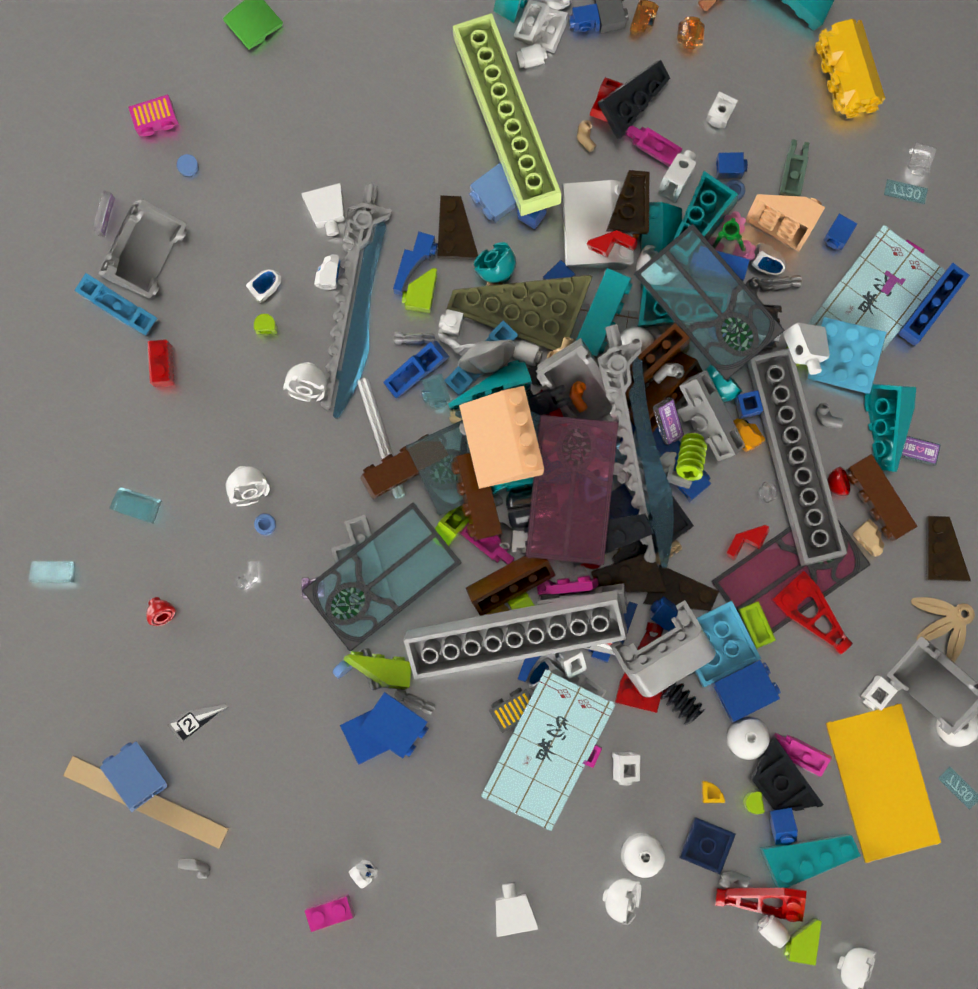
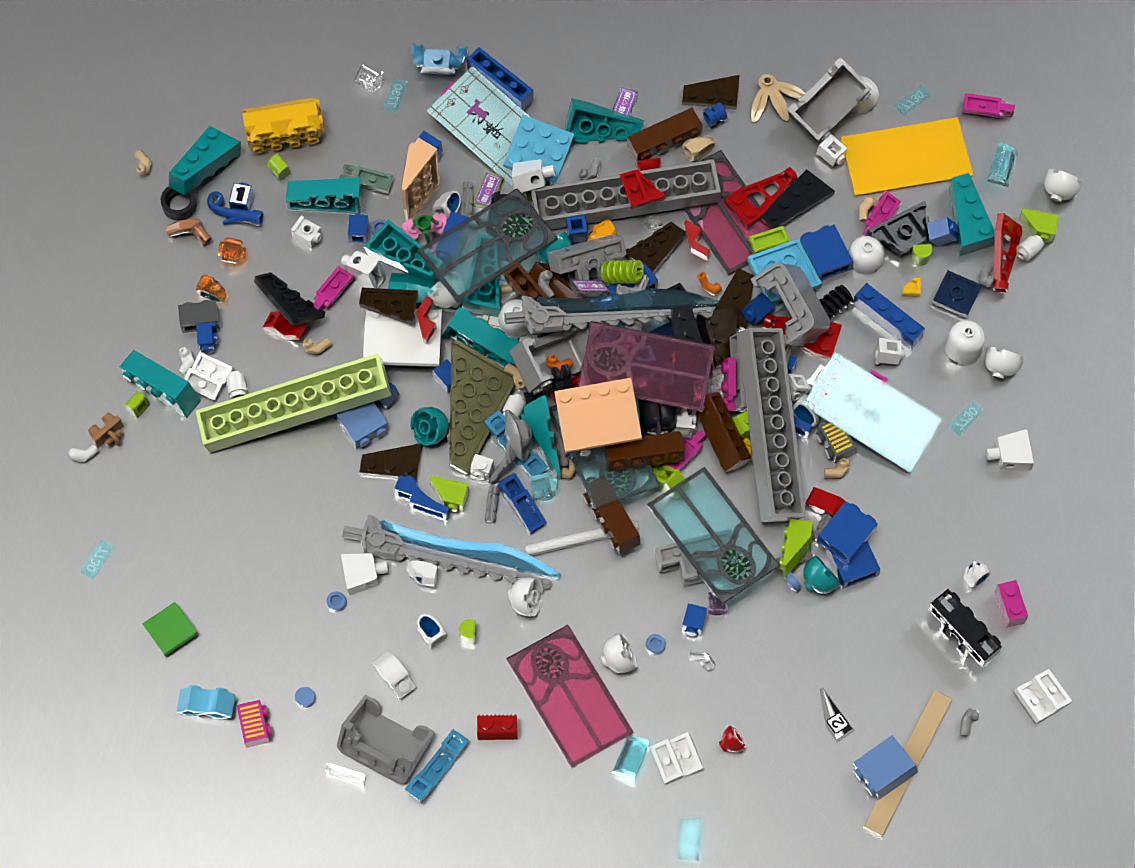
camera: 90 degrees left, 15 degrees down
none -> medium azure brick [176,685,235,719]
none -> blue plant [207,191,264,226]
none -> brick [229,182,253,210]
none -> lime brick [267,154,291,179]
none -> teal wedge [286,177,363,214]
none -> medium blue tile [326,591,347,612]
none -> white brick [372,651,416,699]
none -> dark azure torso [412,43,468,76]
none -> medium lavender tile [473,172,503,209]
none -> clear pink piece [506,625,634,768]
none -> red wing [620,169,666,209]
none -> dark brown wing [624,222,686,274]
none -> white slope [650,732,704,784]
none -> blue brick [682,603,707,636]
none -> orange arm [697,272,722,295]
none -> blue wheel [702,103,727,127]
none -> black wing [759,169,835,229]
none -> teal cylinder [803,555,841,594]
none -> red slope [805,487,846,517]
none -> tan arm [824,458,850,478]
none -> blue brick [853,283,925,350]
none -> tan arm [858,196,877,223]
none -> black piece [928,589,1002,667]
none -> clear light blue sticker [948,401,984,436]
none -> dark pink hinge [962,93,1015,118]
none -> clear light blue brick [987,142,1018,187]
none -> white slope [1014,669,1072,724]

